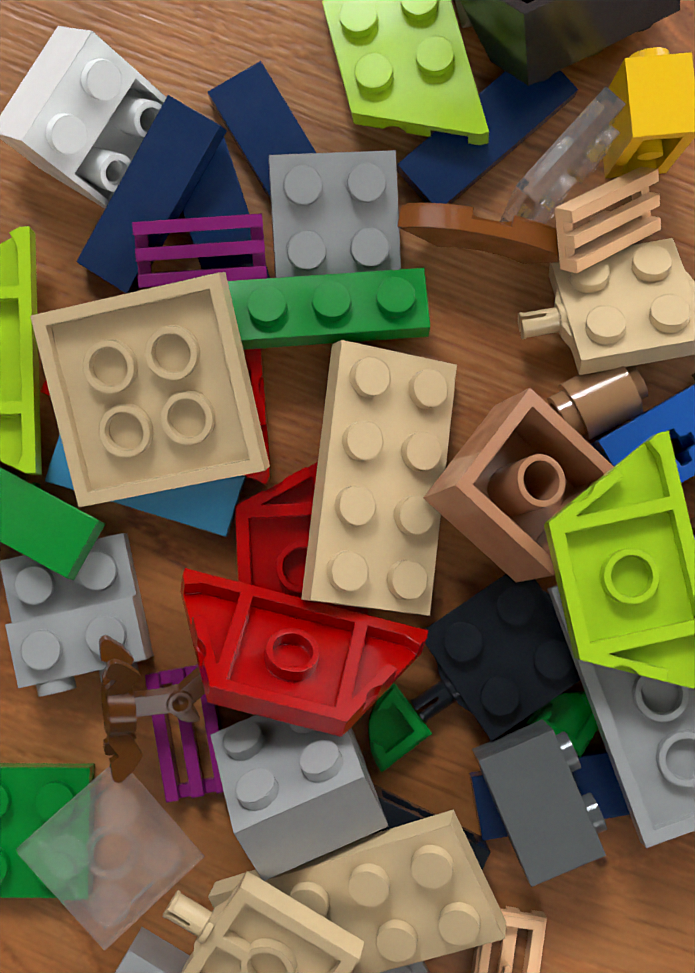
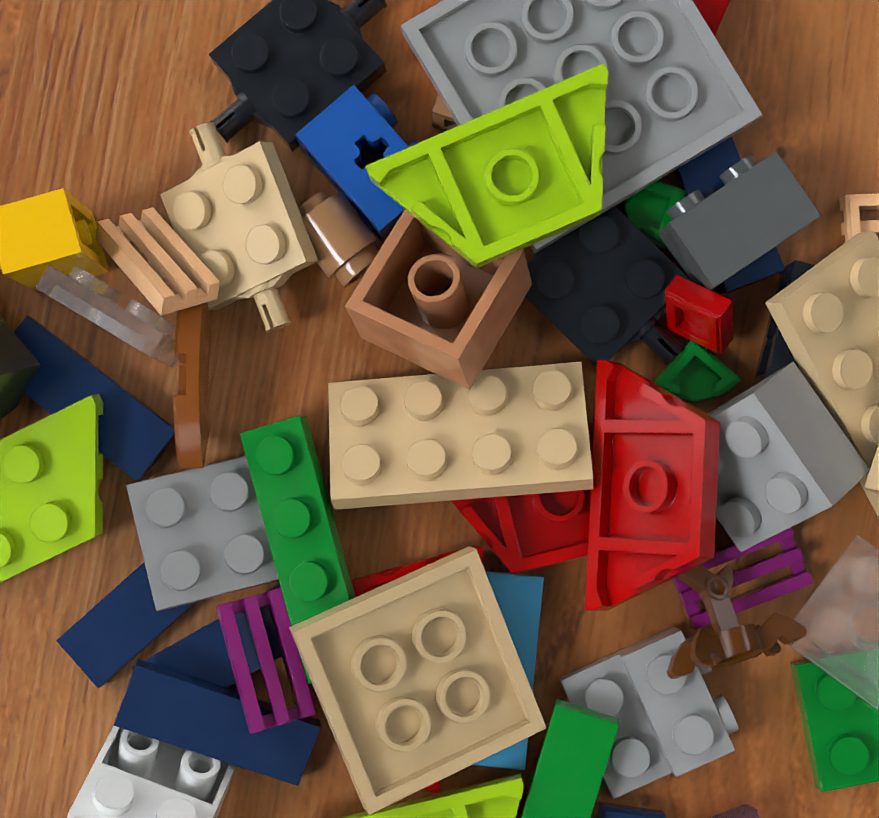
camera: 105 degrees left, 0 degrees up
none -> red tile [665,275,734,354]

